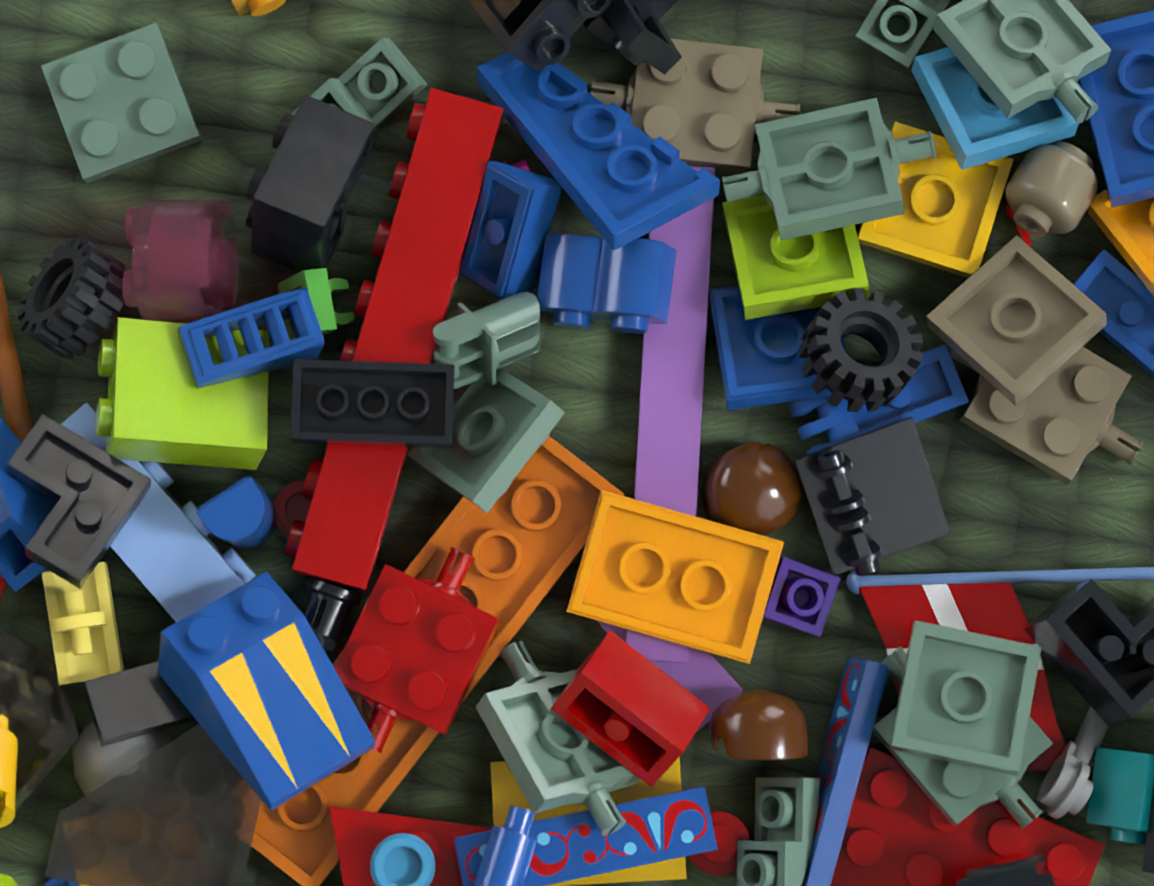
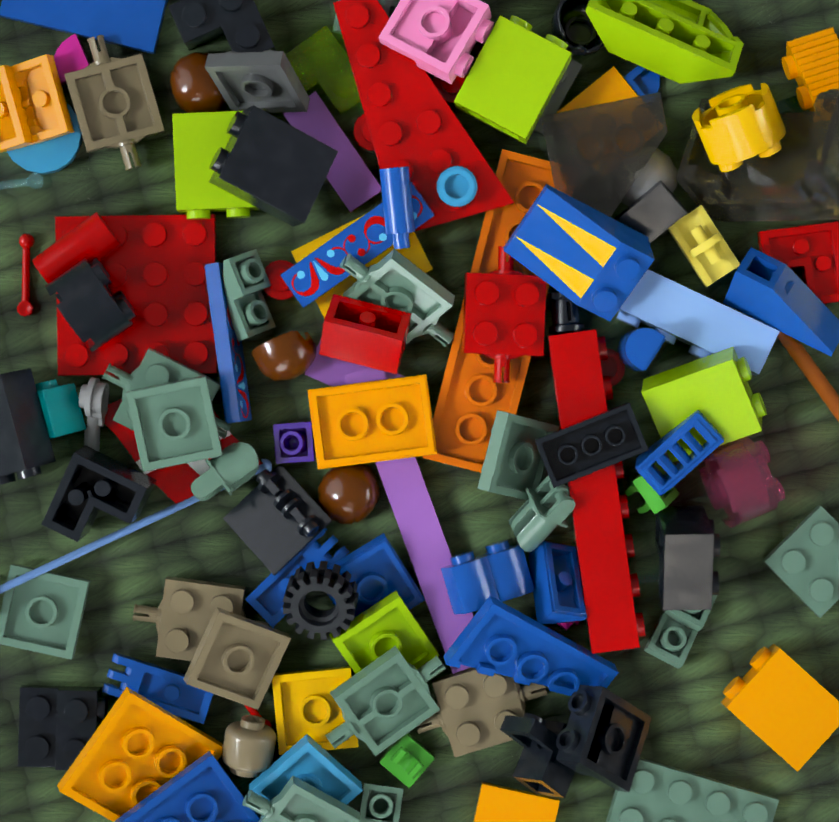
camera: 155 degrees right, 5 degrees up
black plate [7,414,151,589] -> none
black tyre [17,236,129,359] -> none
none -> sand green arm [191,442,259,501]
none -> bright green tile [379,733,435,788]

